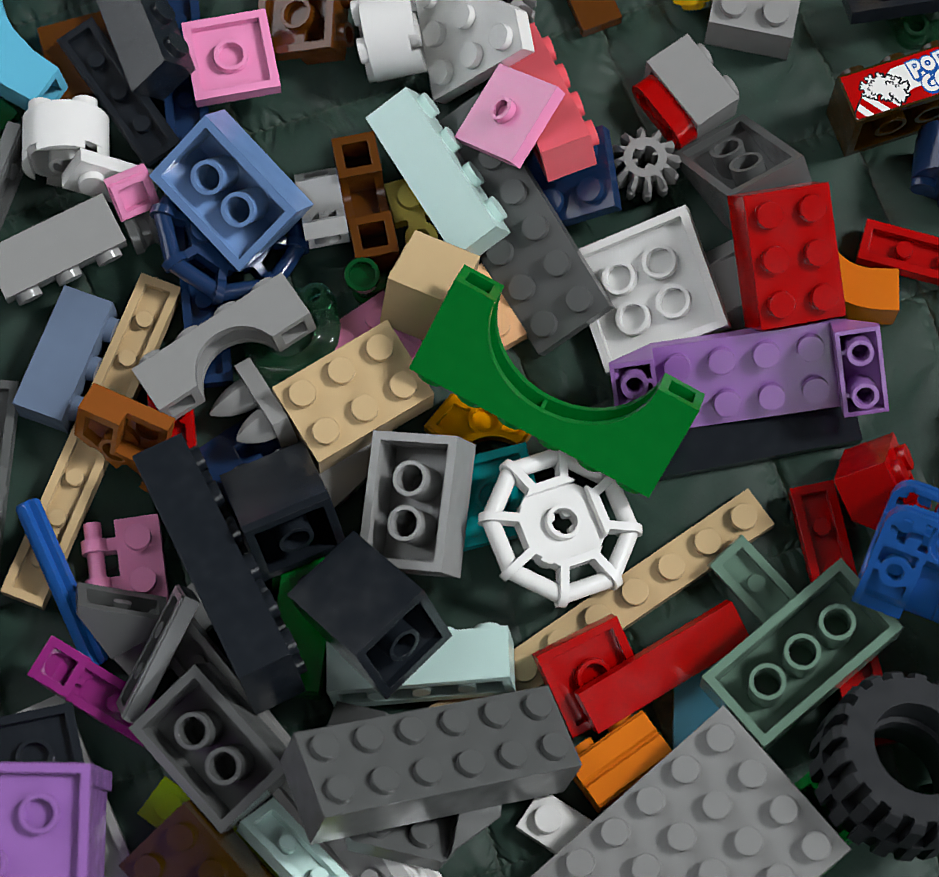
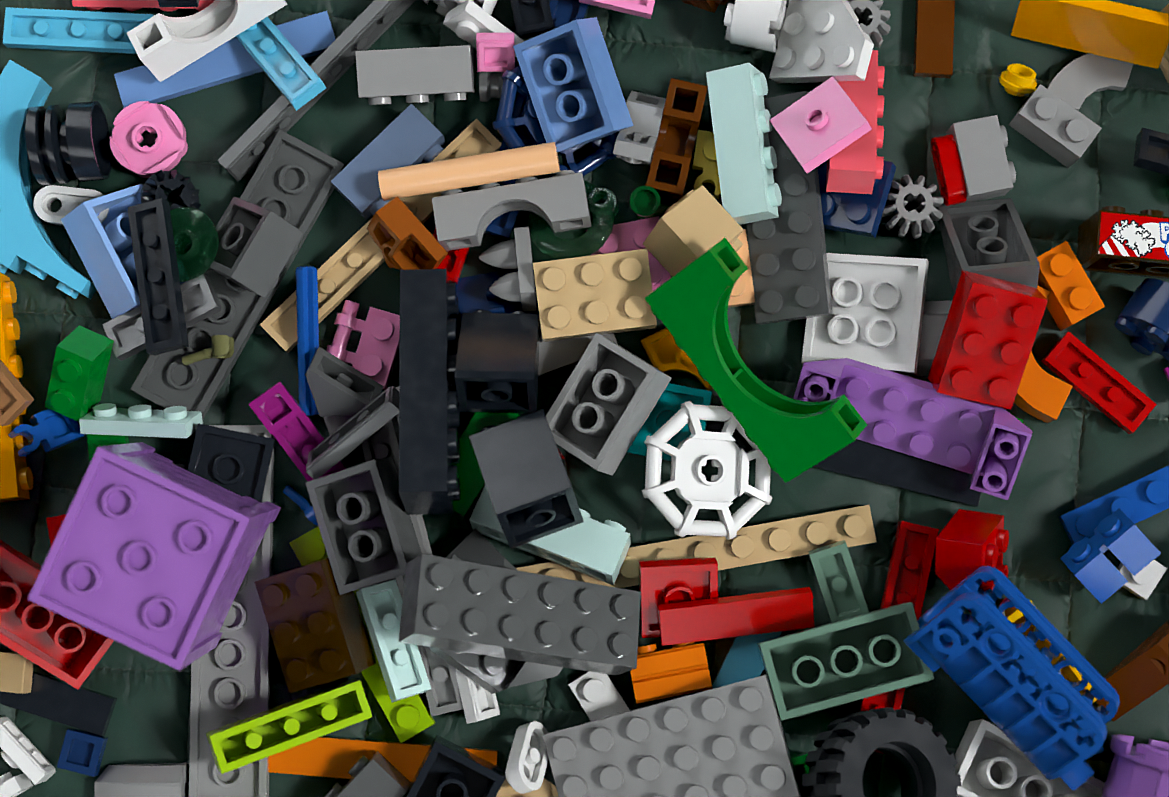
camera: 25 degrees right, 10 degrees up
none -> blue hand [283,485,318,526]
none -> light nougat piece [378,142,560,201]
none -> orange brick [1037,241,1105,331]

